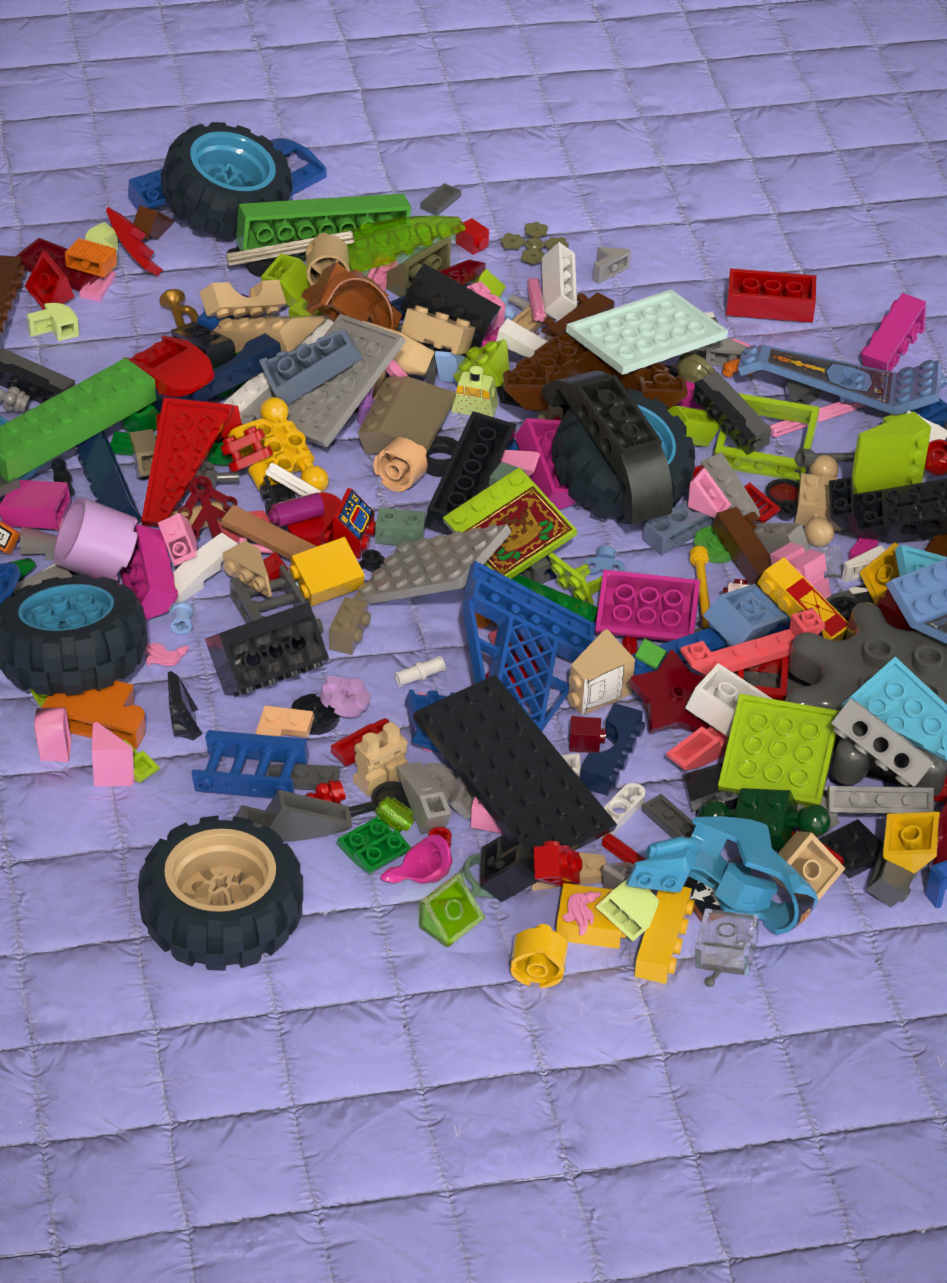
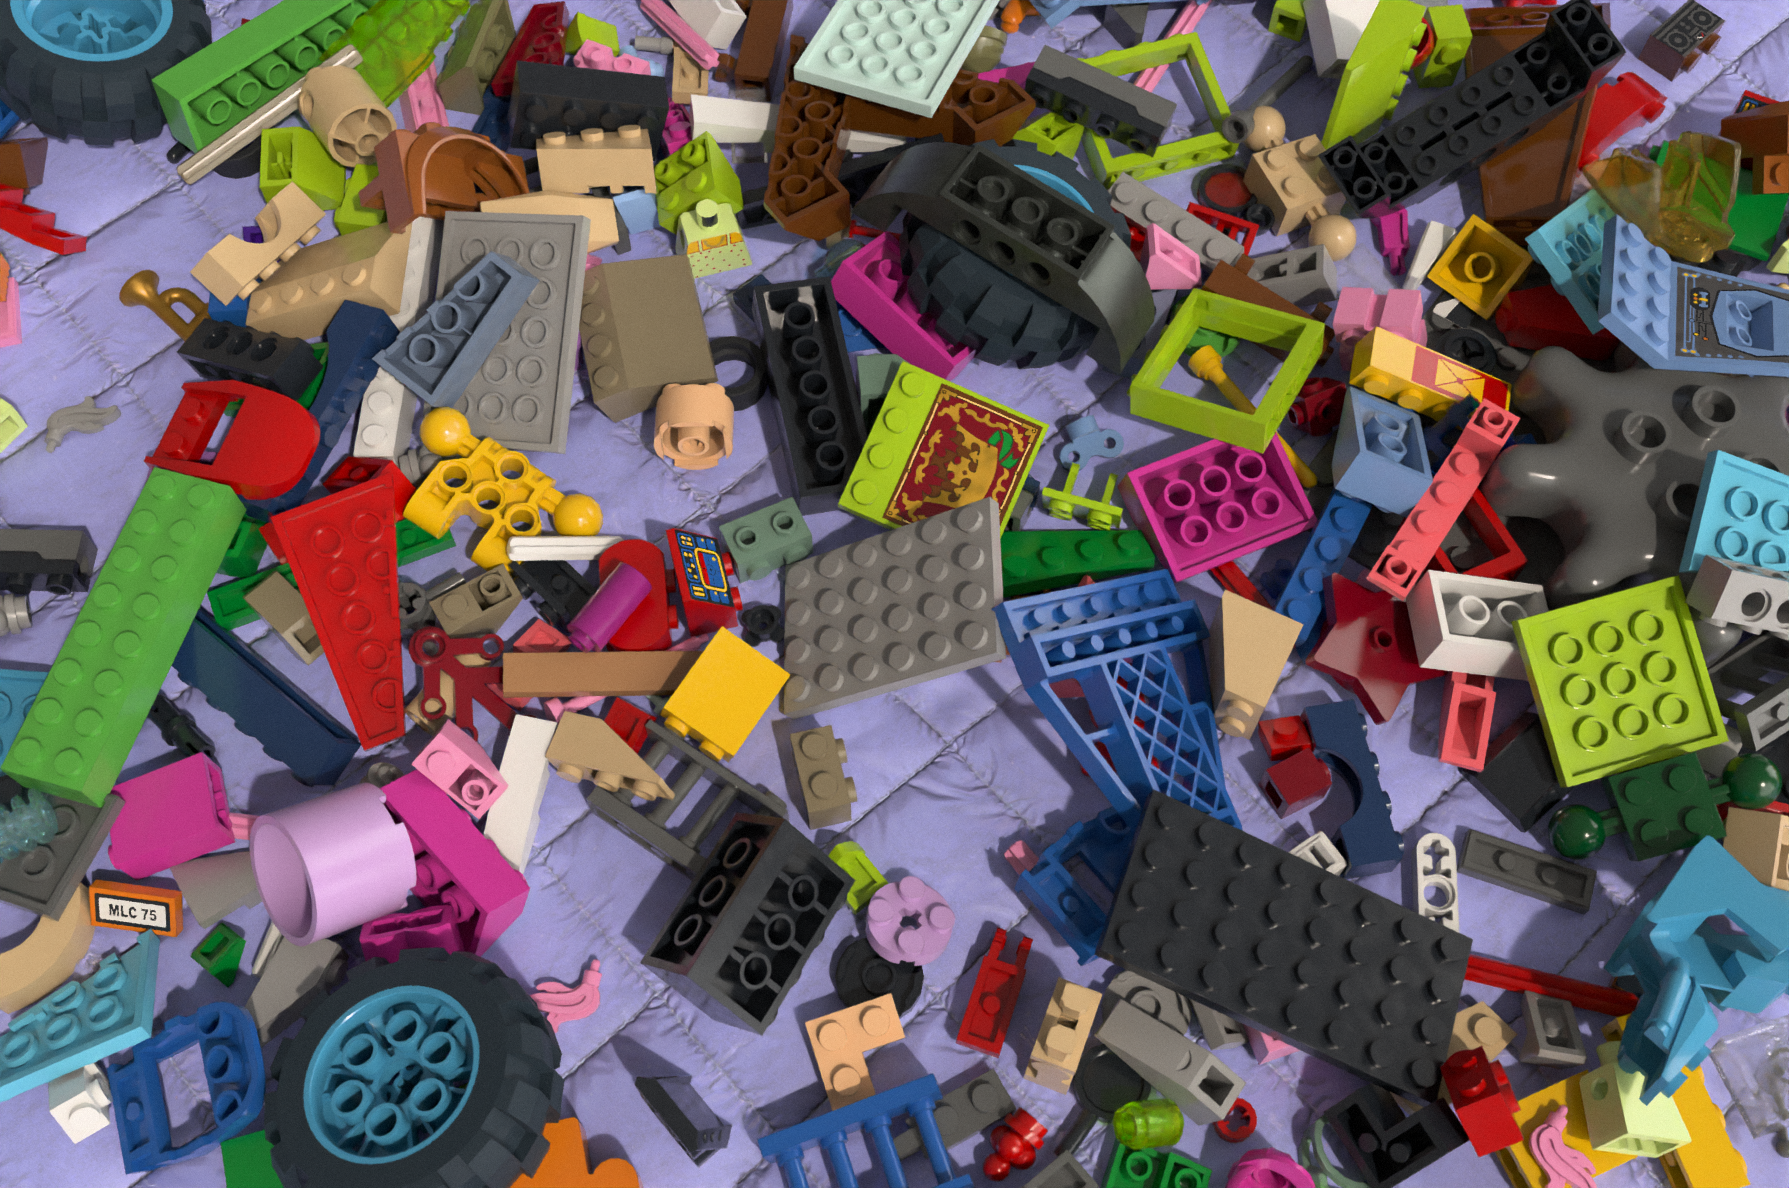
camera: 30 degrees left, 20 degrees up
light blue bush [170,602,193,634] -> none
brick [220,426,274,472] -> none
white pin [394,656,446,687] -> none
bright pink slope [501,450,540,477] -> none
bright green slope [635,639,668,670] -> none
none -> light grey piece [44,396,121,453]
none -> dark tan slope [429,564,523,639]
none -> lime tile [828,841,889,915]
none -> lime window [1126,288,1325,454]
none -> red plate [1258,715,1313,762]

